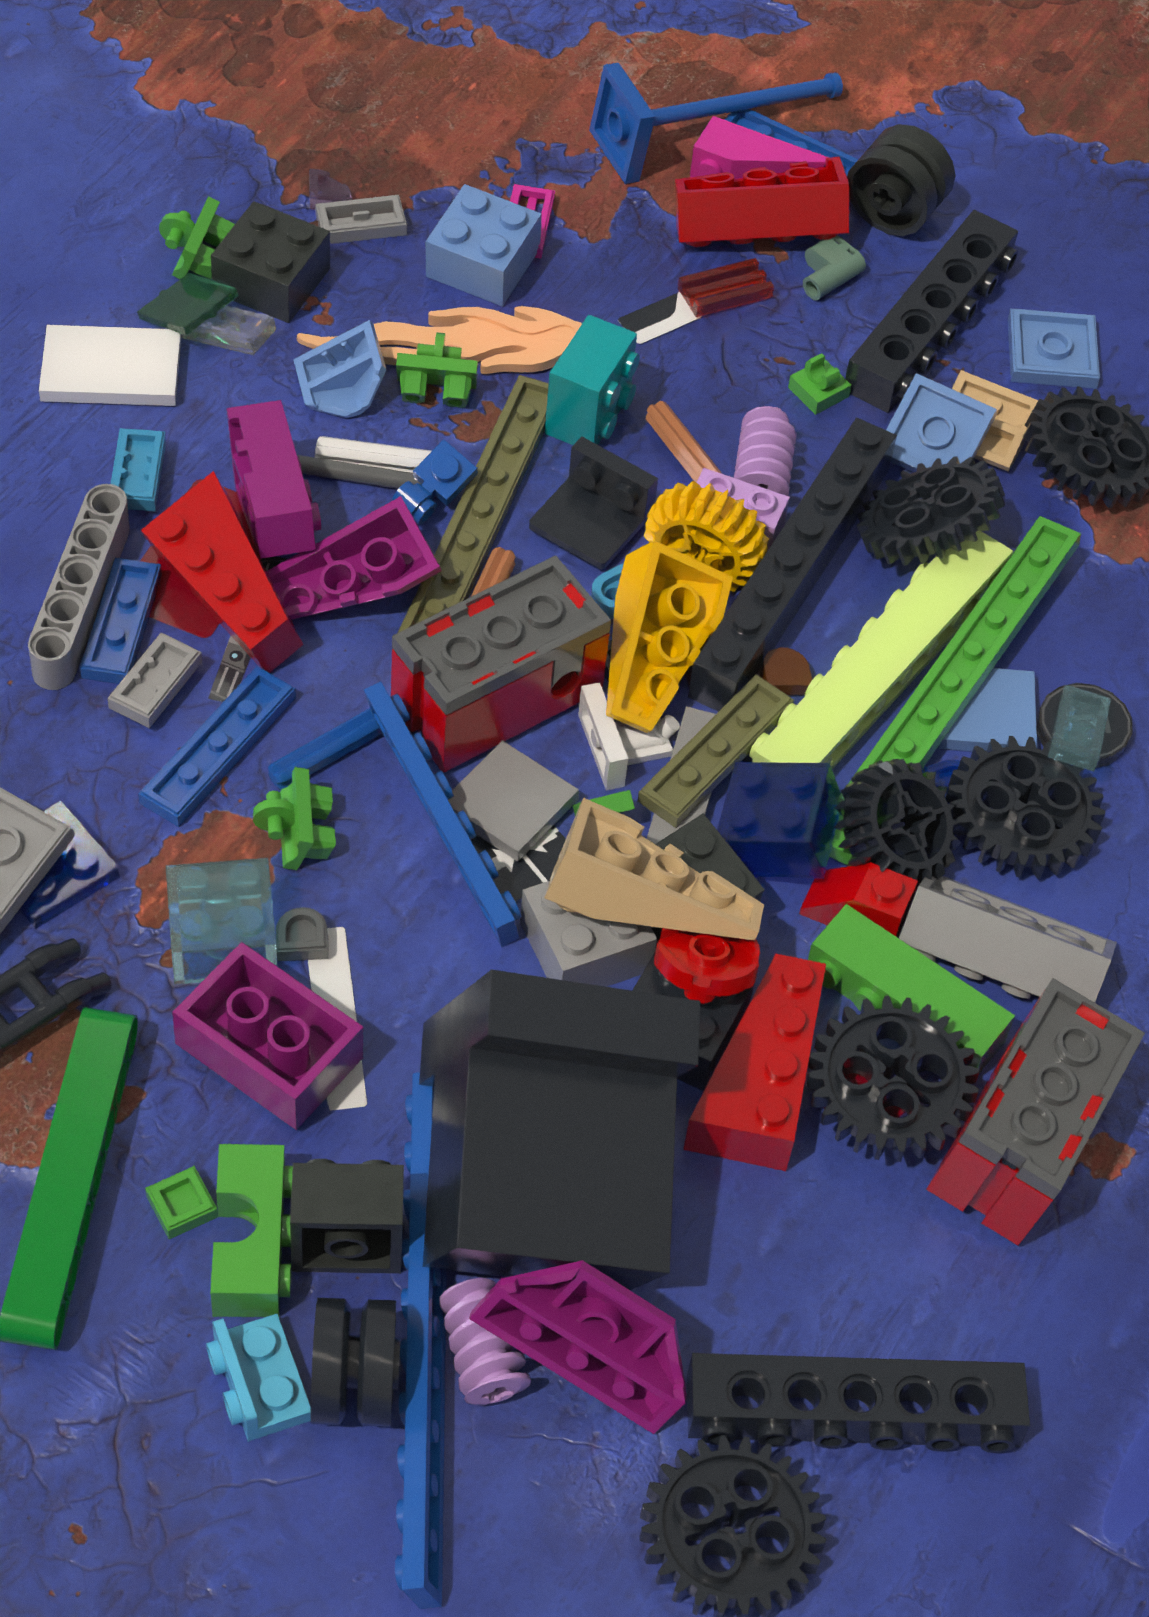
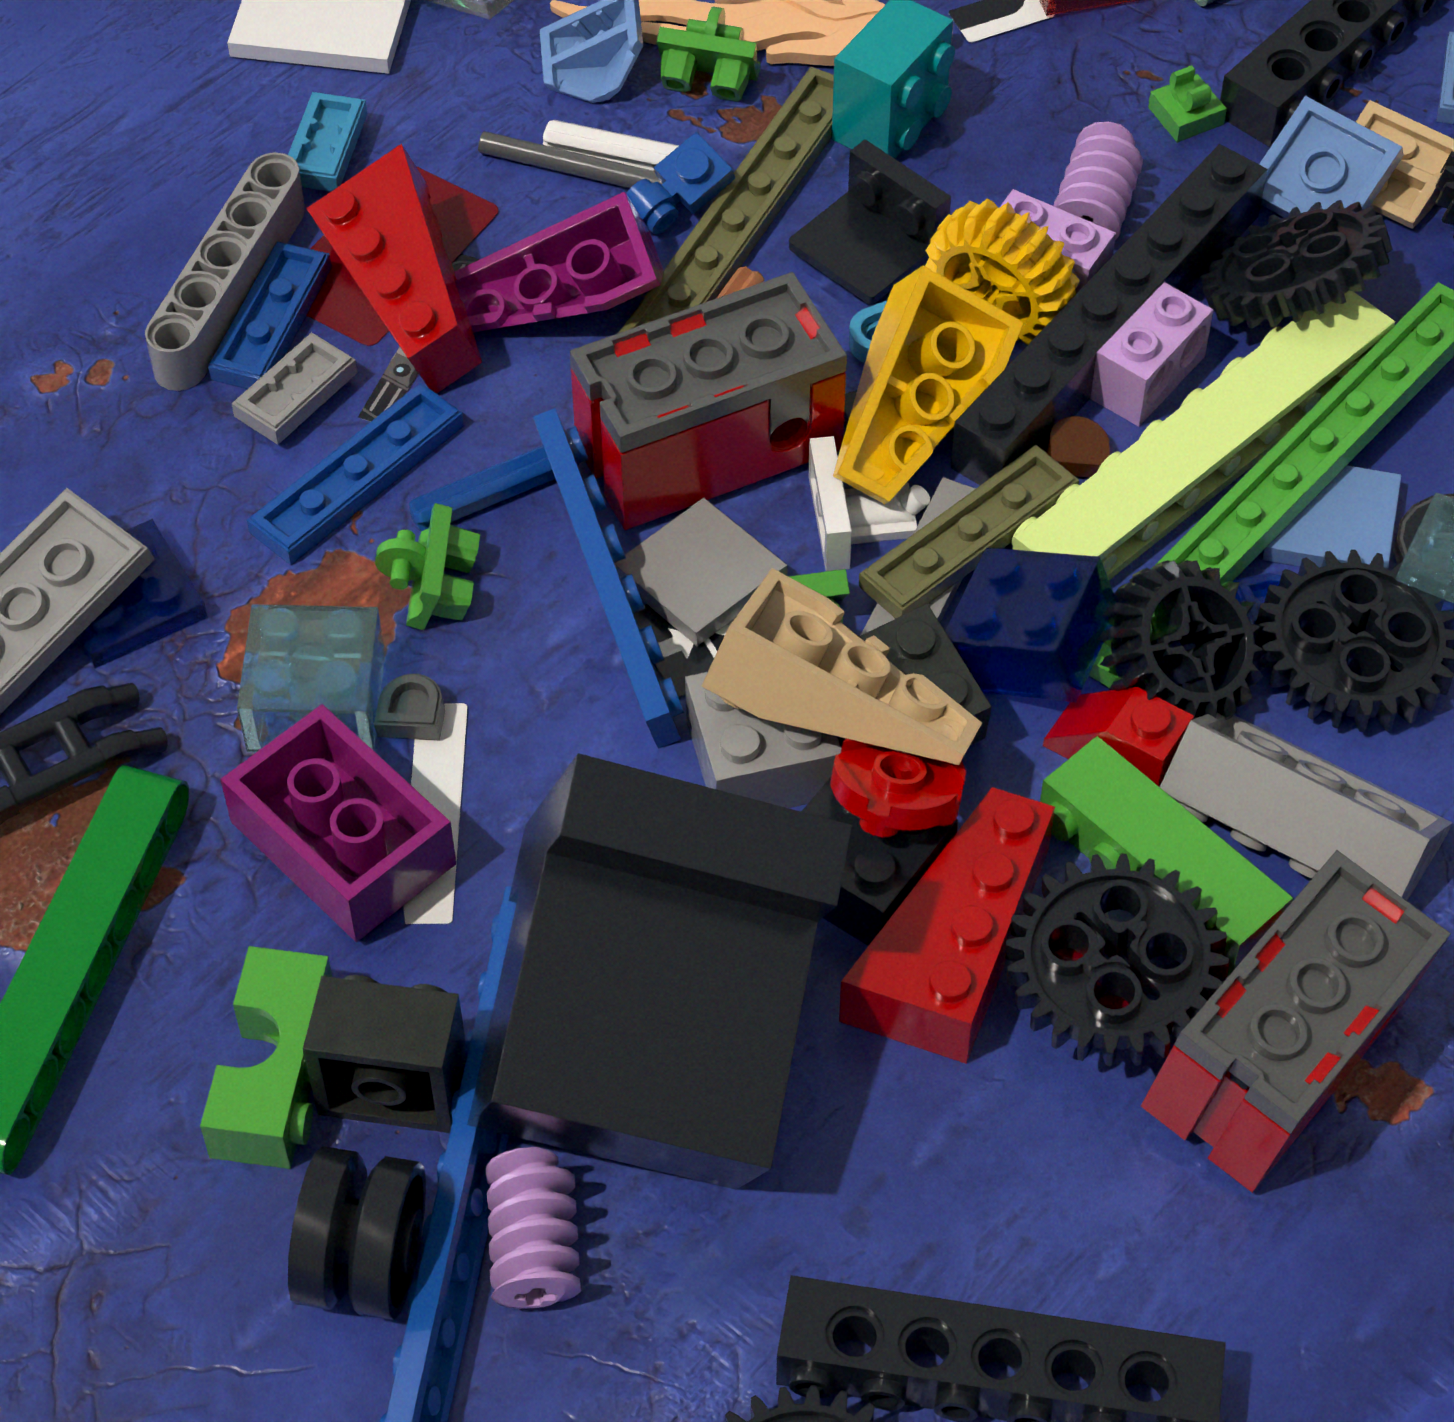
camera: 15 degrees right, 0 degrees up
bright green tile [145,1166,218,1240] -> none
medium azure bracket [206,1314,311,1442] -> none
magenta wedge [226,400,321,559] -> none
magenta wedge [469,1260,687,1434] -> none
nougat axle [646,401,722,482] -> none
none -> lavender brick [1090,282,1213,427]

